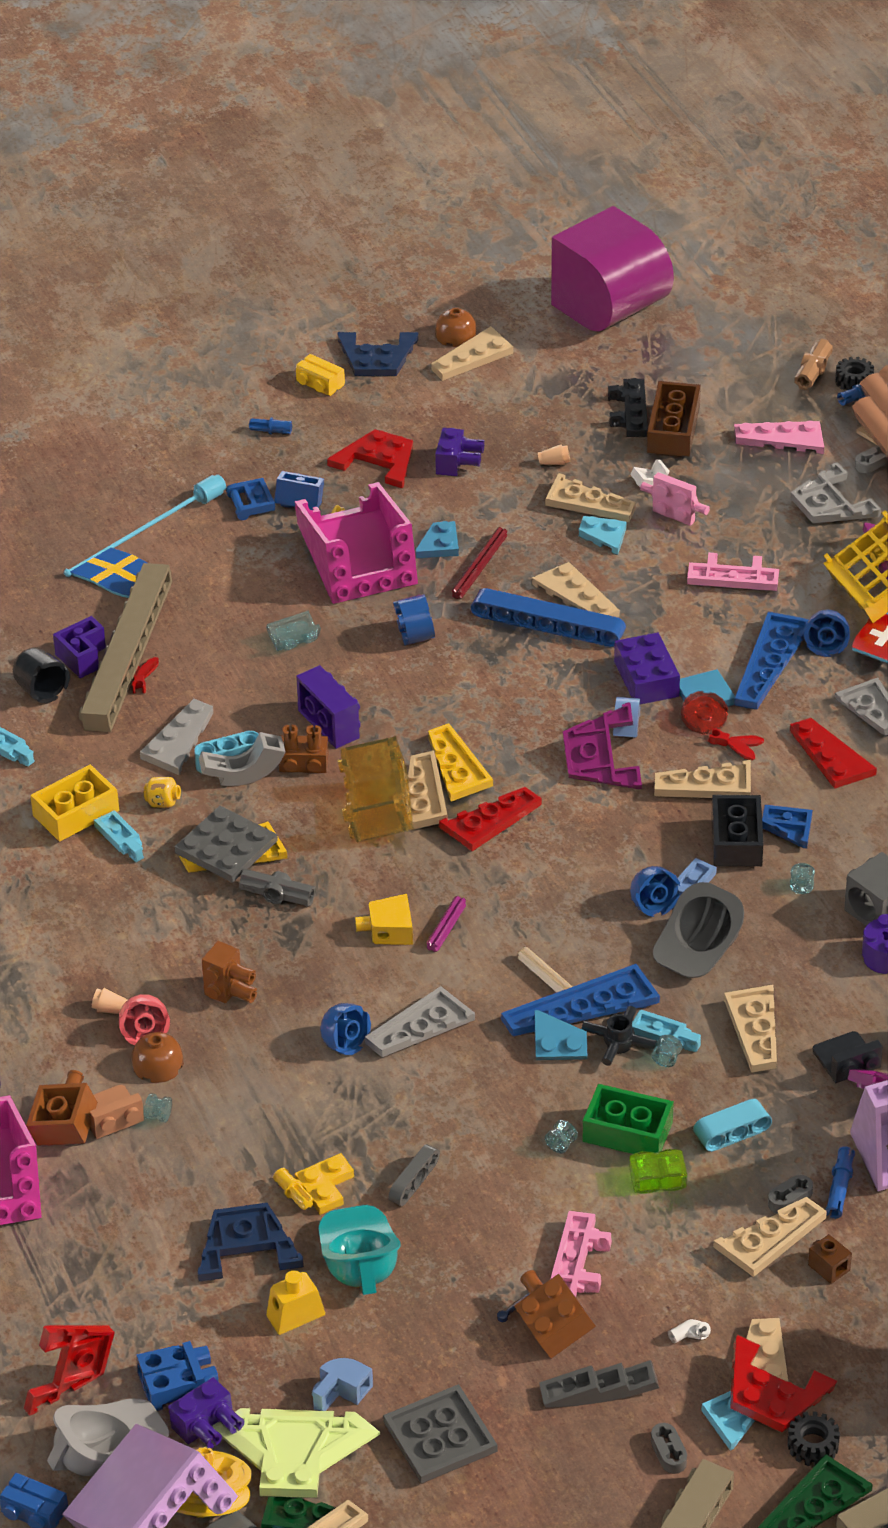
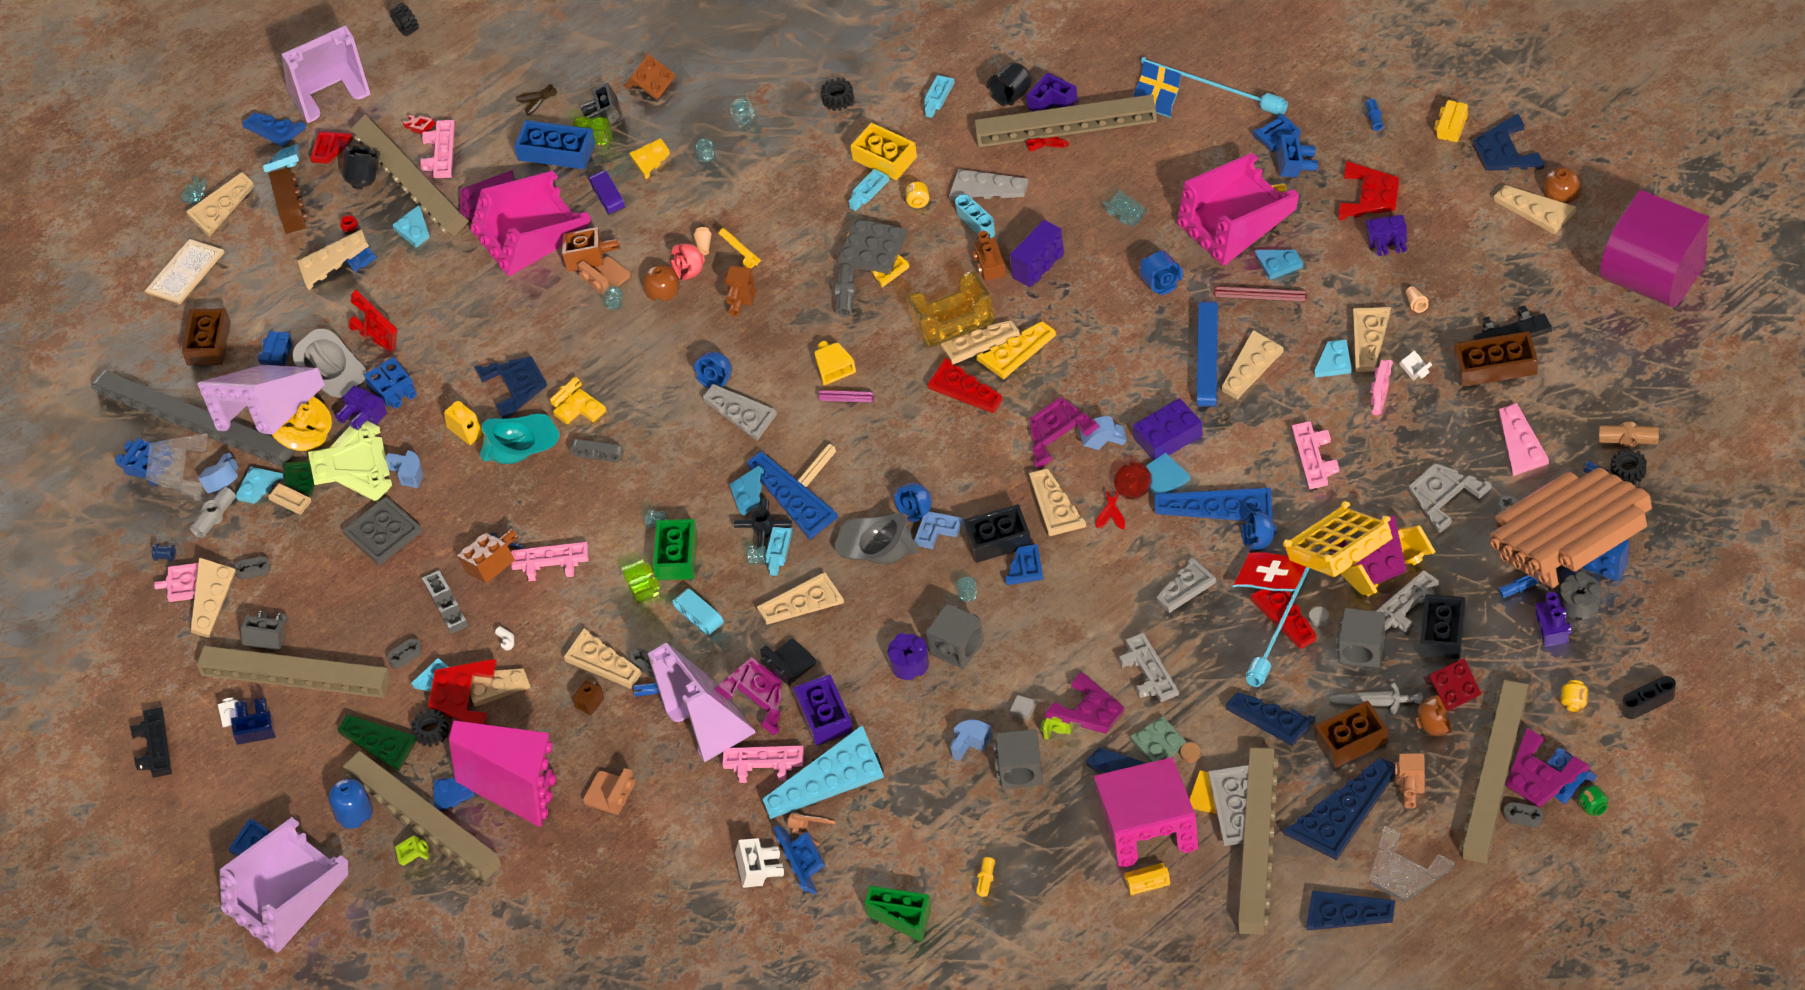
camera: 80 degrees right, 10 degrees up
light grey arch [199,732,285,786] -> none
red wing [790,717,877,789] -> none
none -> yellow hinge [719,228,761,269]

